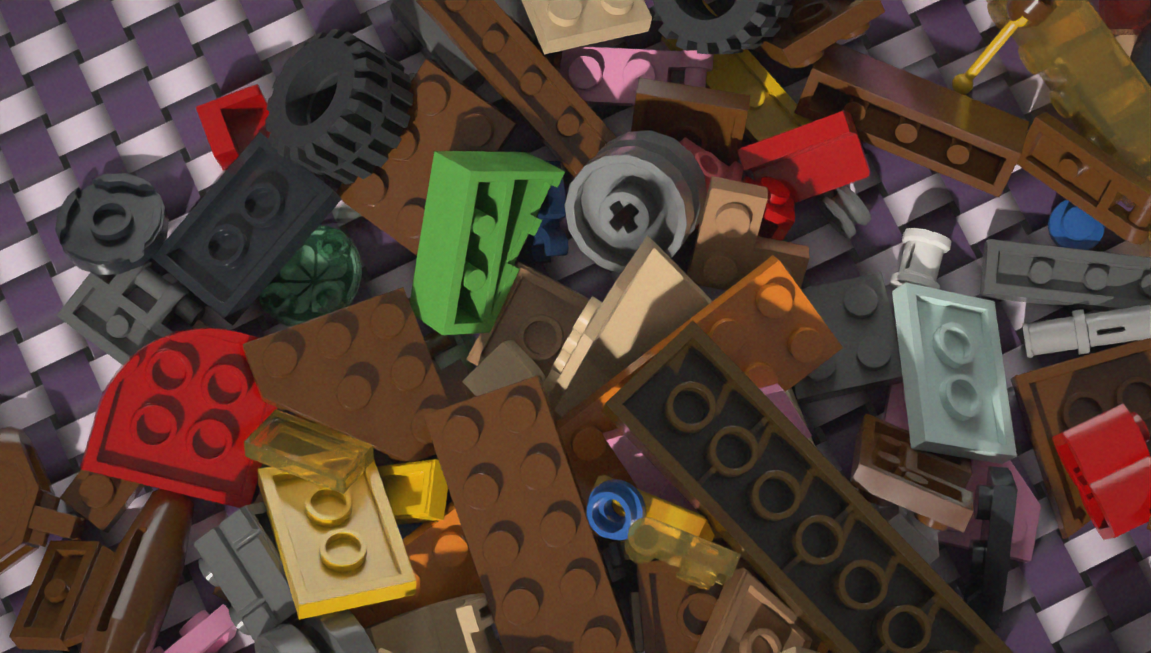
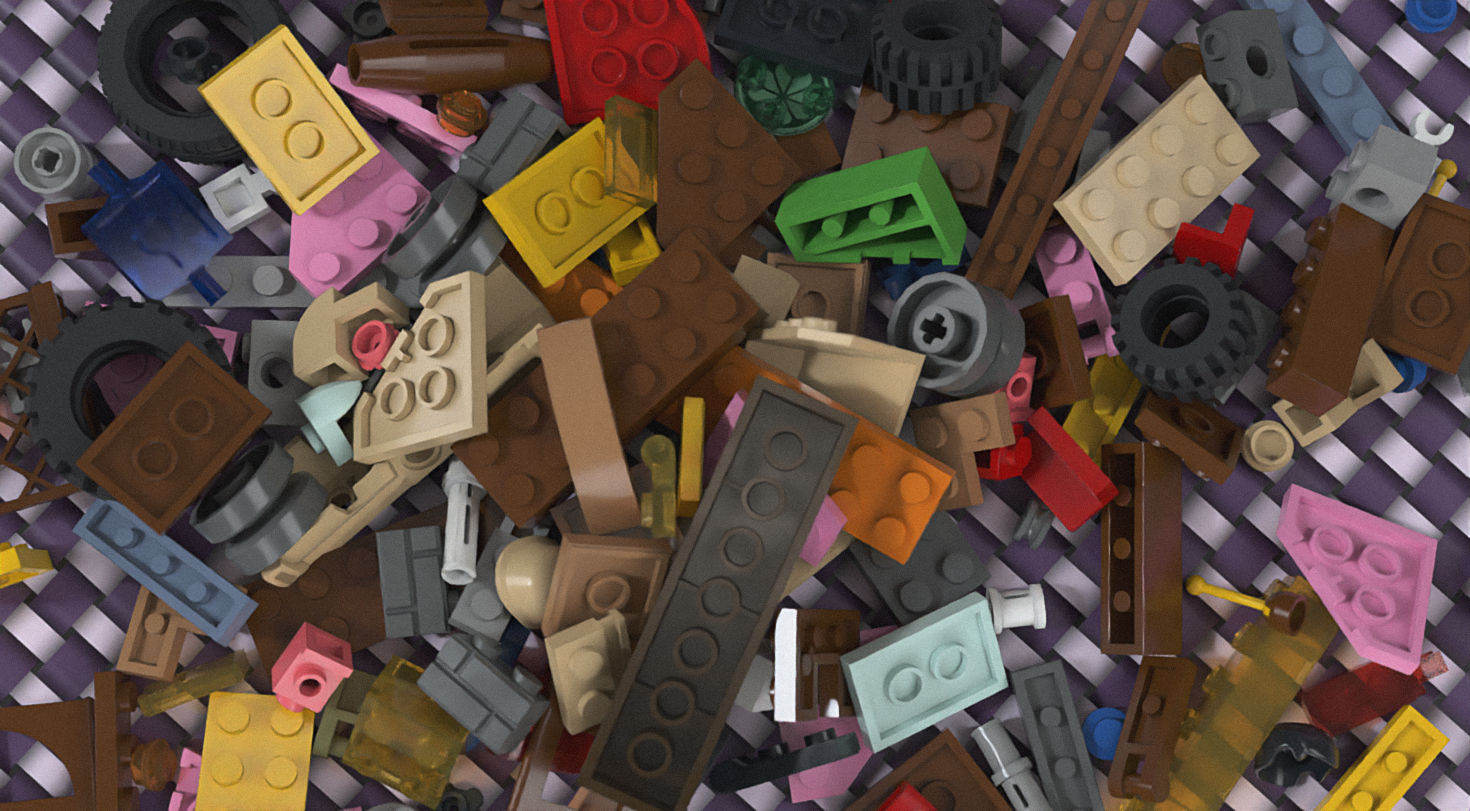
camera: 65 degrees right, 5 degrees up
blue plate [587,479,646,540] -> none
none -> clear orange plate [436,90,488,137]
none -> medium nougat slope [536,316,644,535]
none -> reddish brown tile [775,118,842,184]

